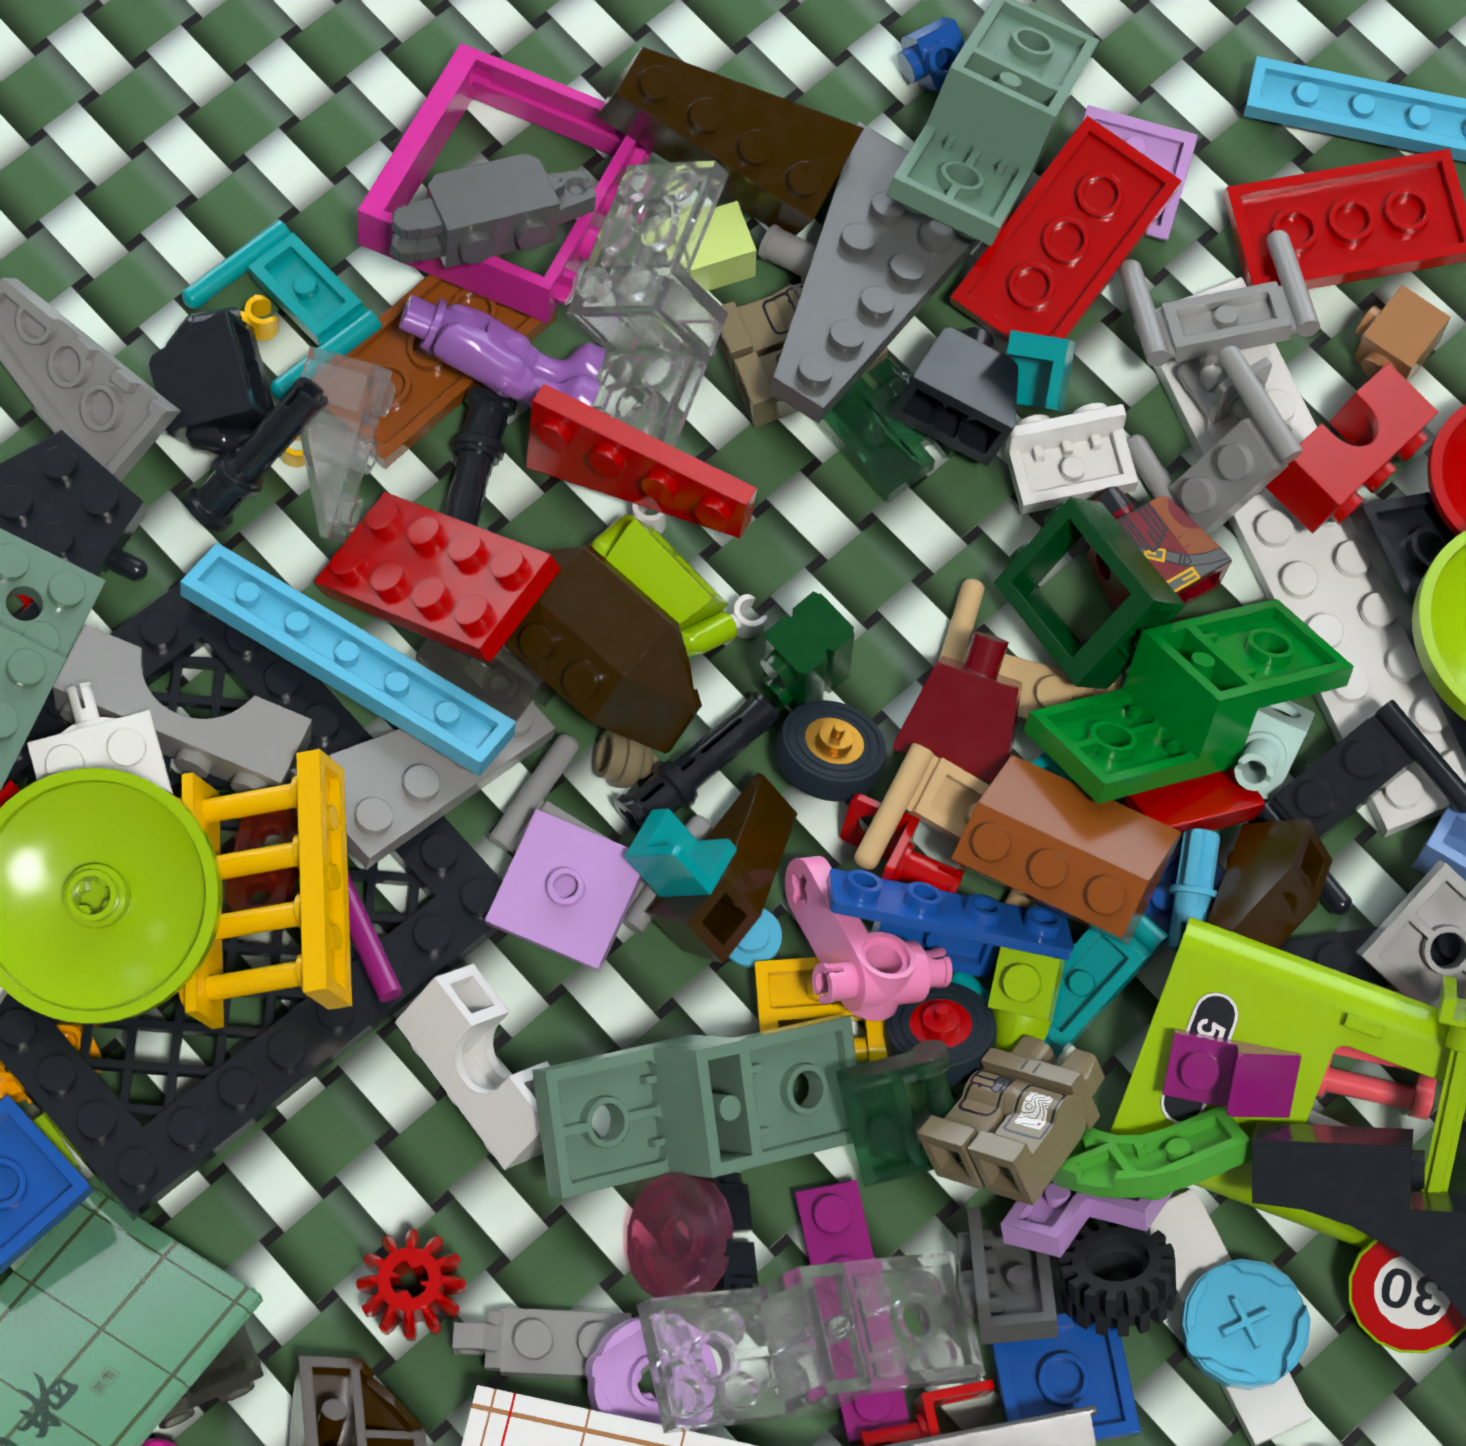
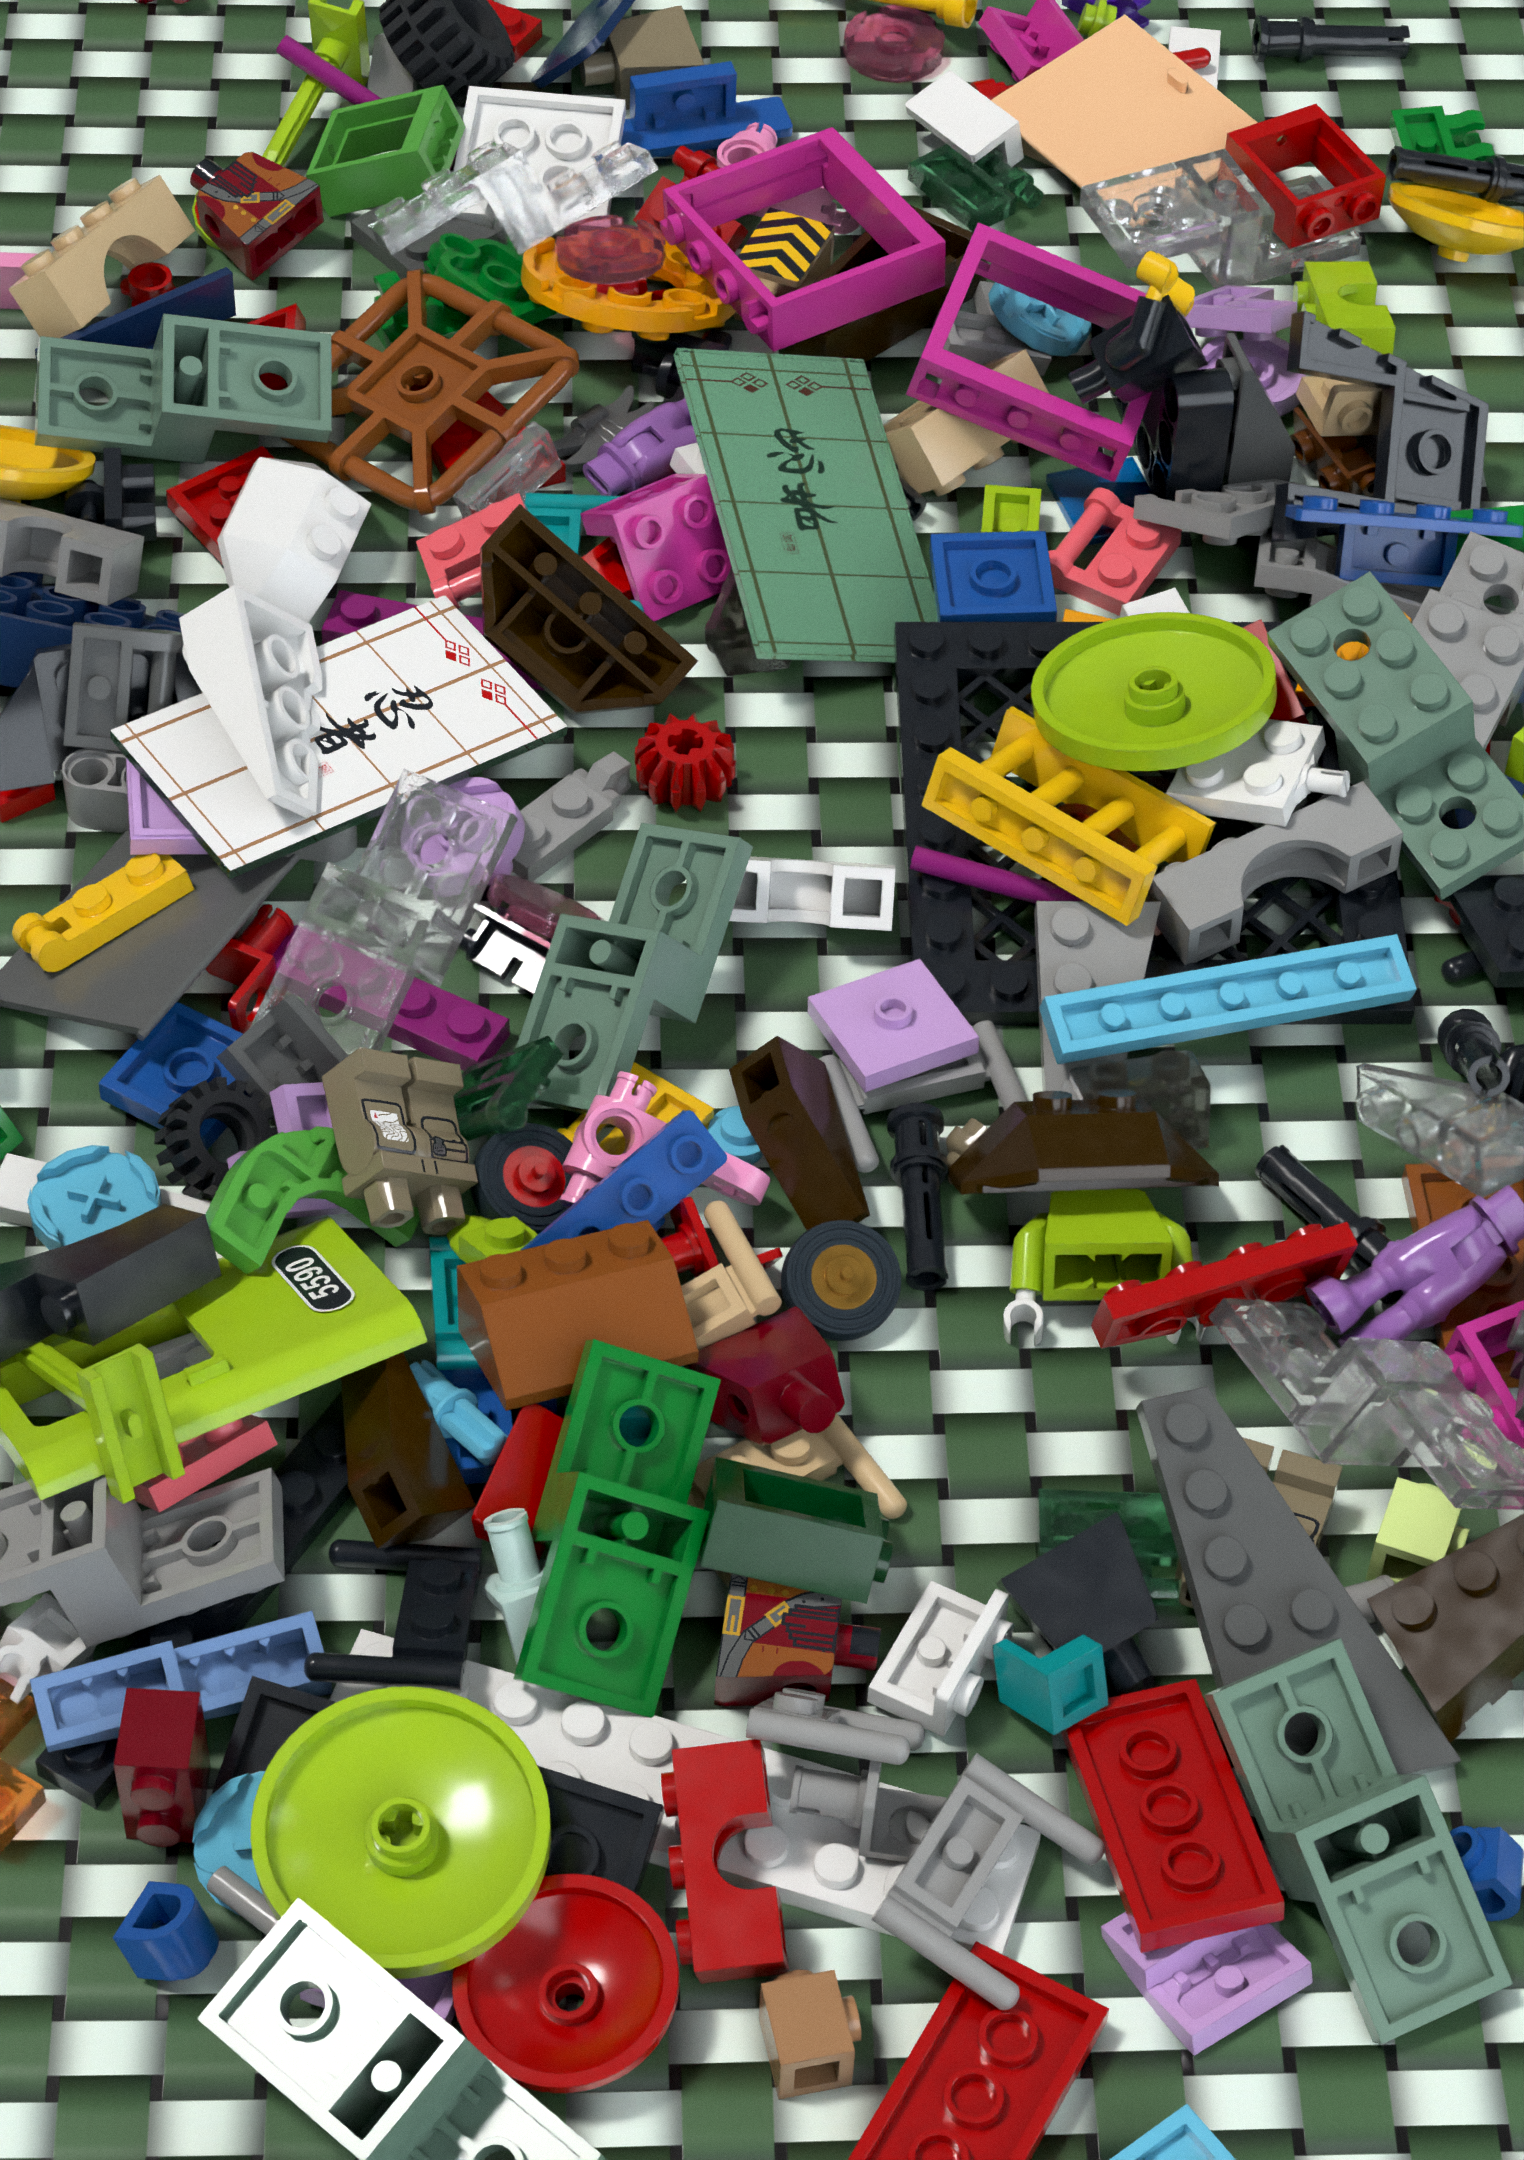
camera: 130 degrees right, 20 degrees down
red plate [314,492,561,663] -> none
teal panel [624,809,737,897] -> none
dark green brick [759,591,855,711] -> none
magenta slope [1163,1029,1302,1118] -> none

